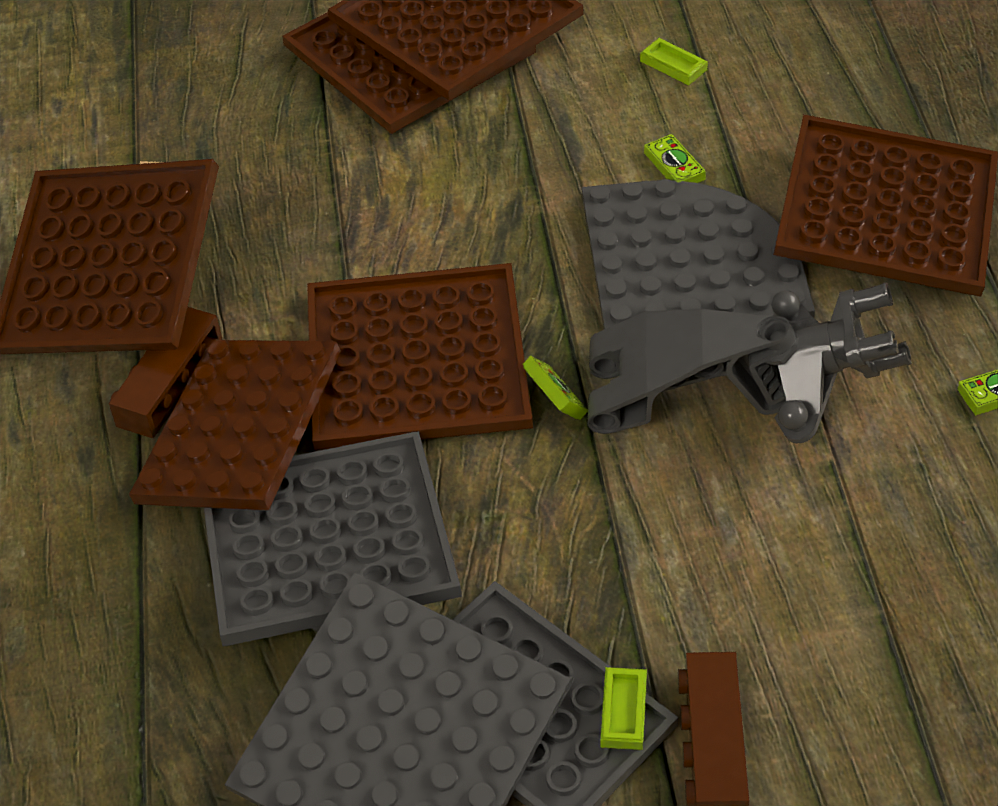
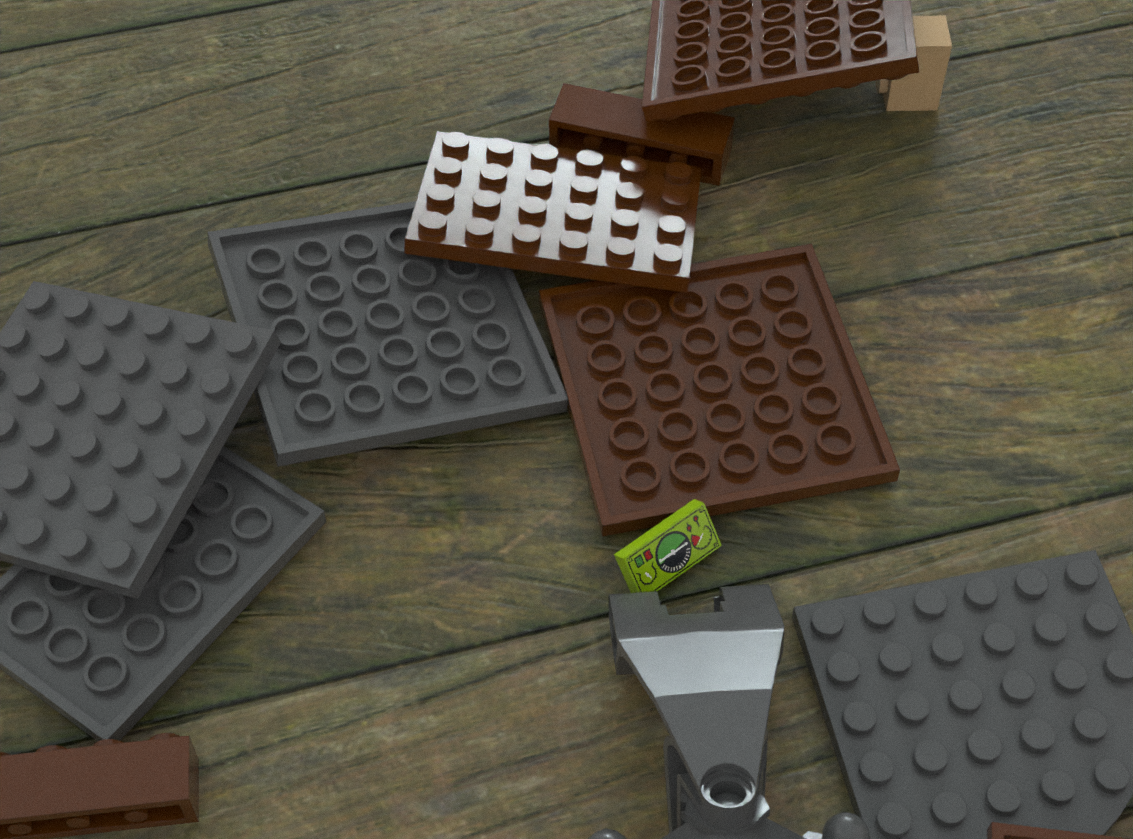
camera: 80 degrees right, 5 degrees up
lime tile [600,667,647,750] -> none

